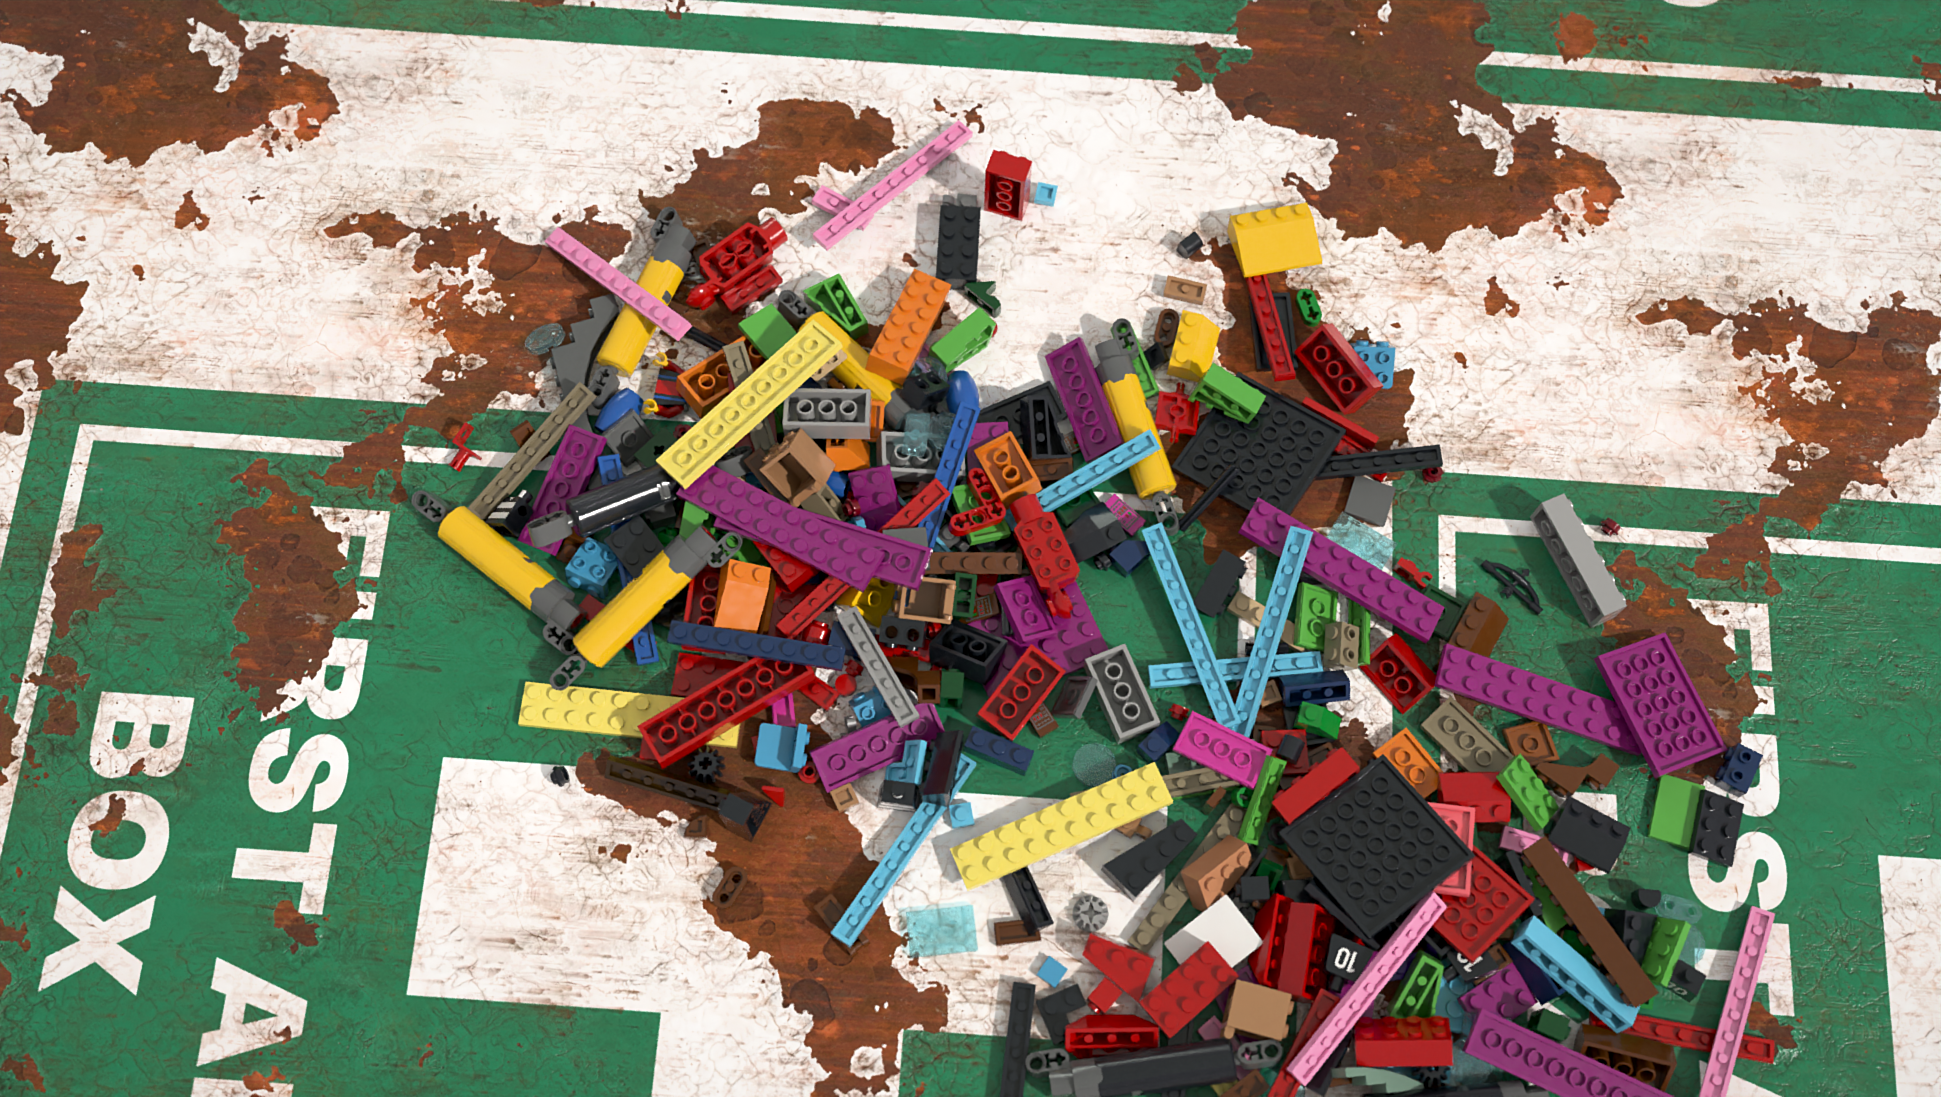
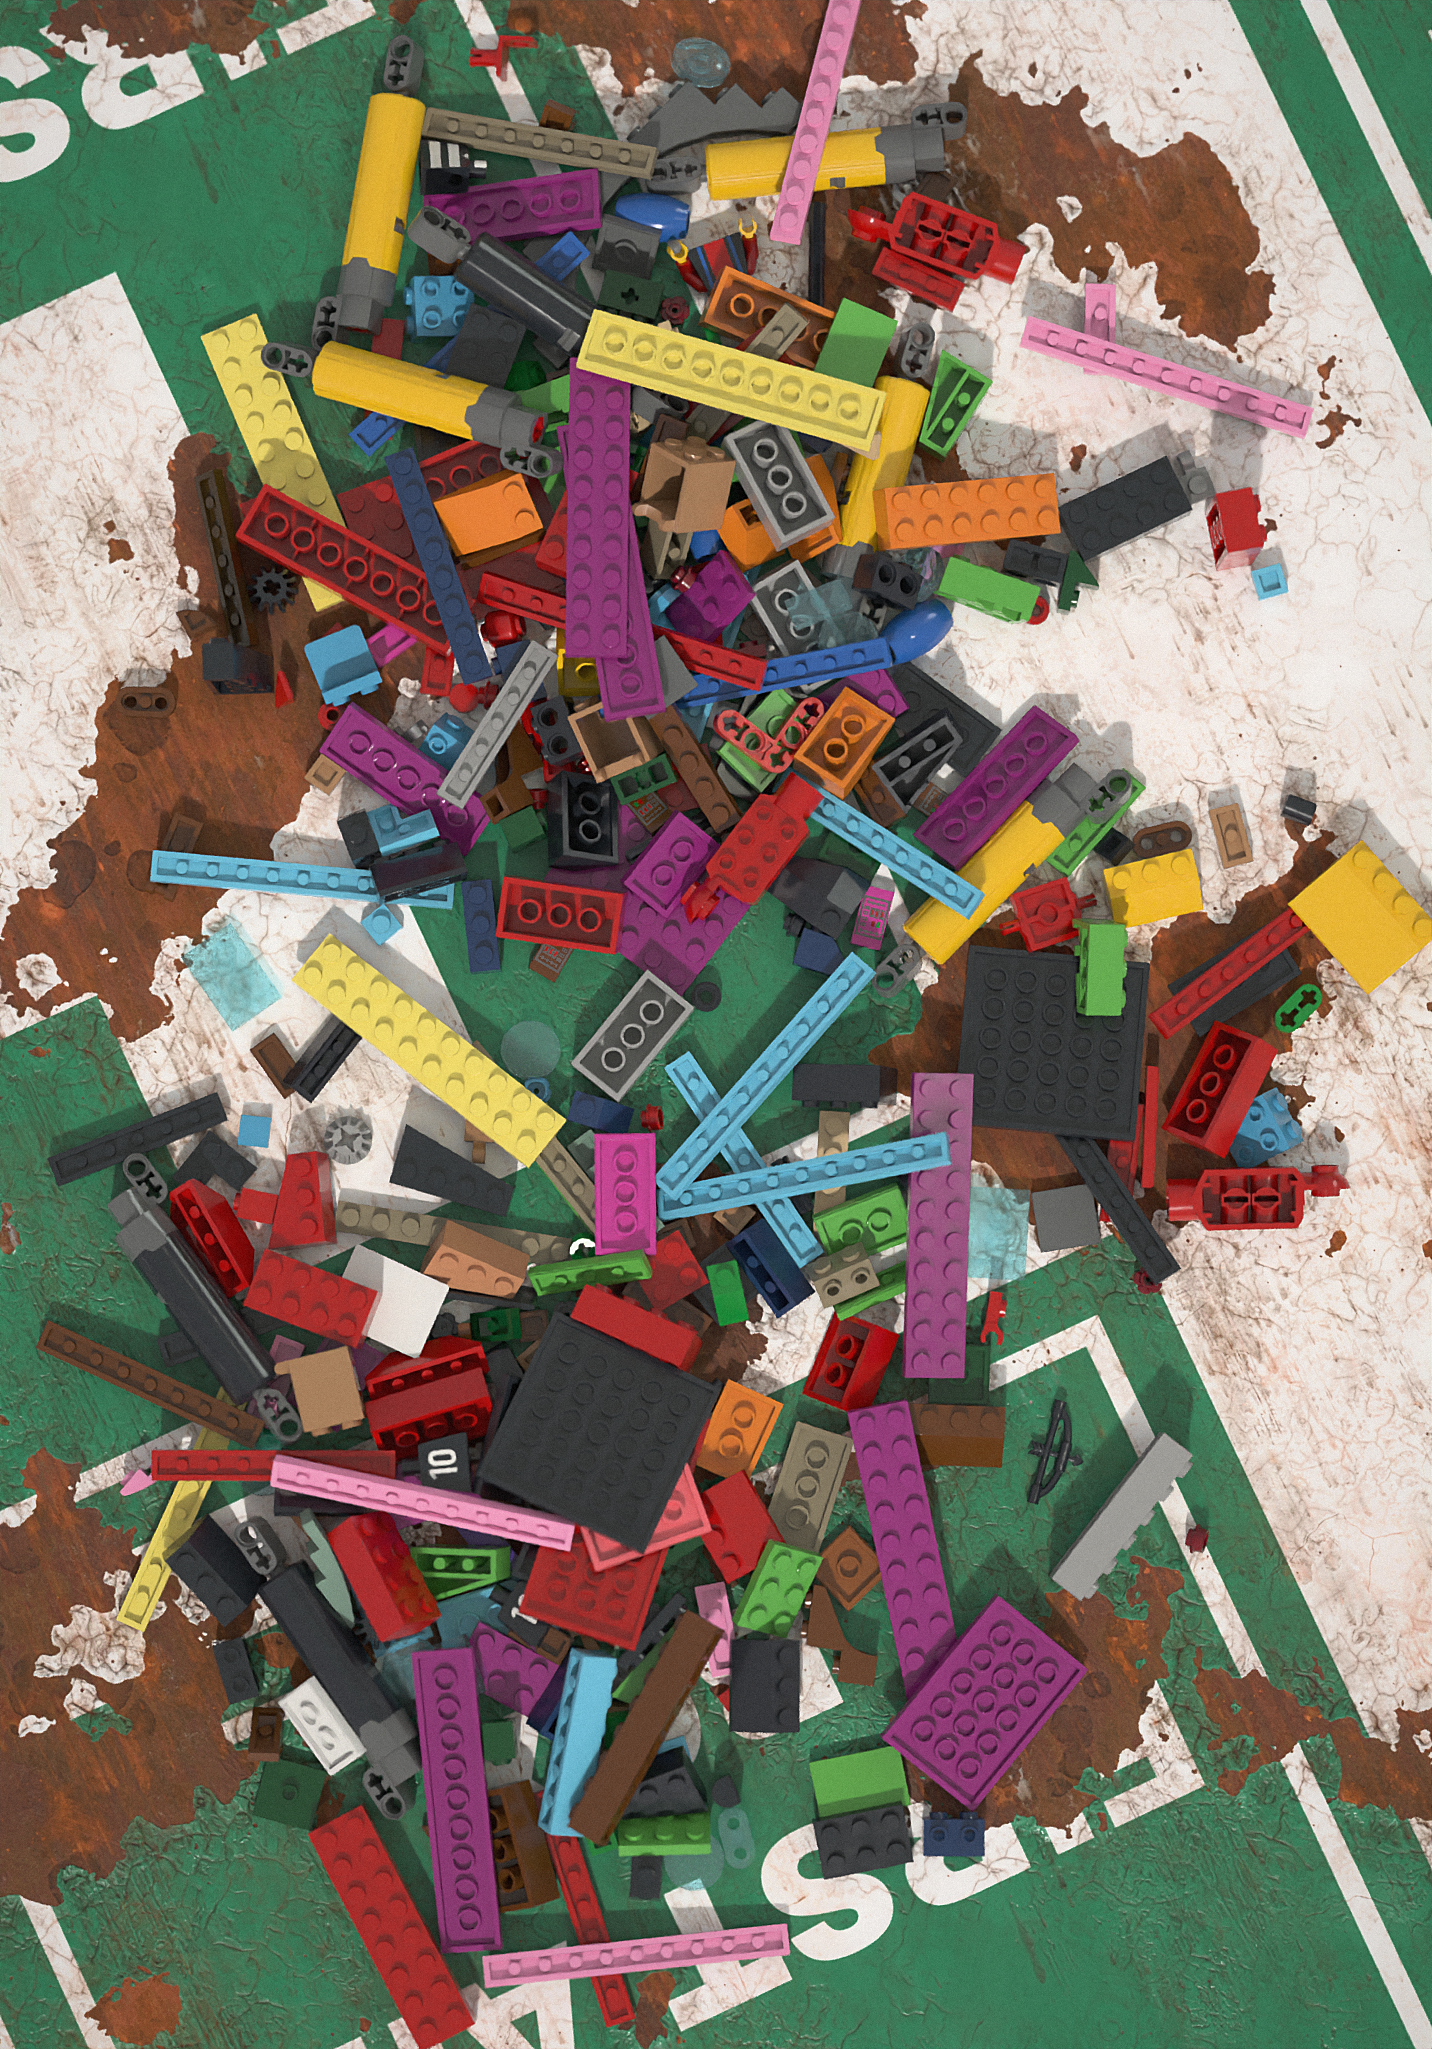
camera: 65 degrees right, 15 degrees up
black plate [550,766,570,787] -> none
dark grey tile [1051,676,1098,719] -> none
black axle [1178,464,1239,532] -> none
reddish brown tile [1201,786,1226,816] -> none
black brick [1234,876,1270,903] -> none
black brick [1275,734,1305,765] -> none
none -> black plate [691,982,721,1012]
none -> black brick [1001,538,1069,588]
none -> red brick [1166,1165,1351,1231]

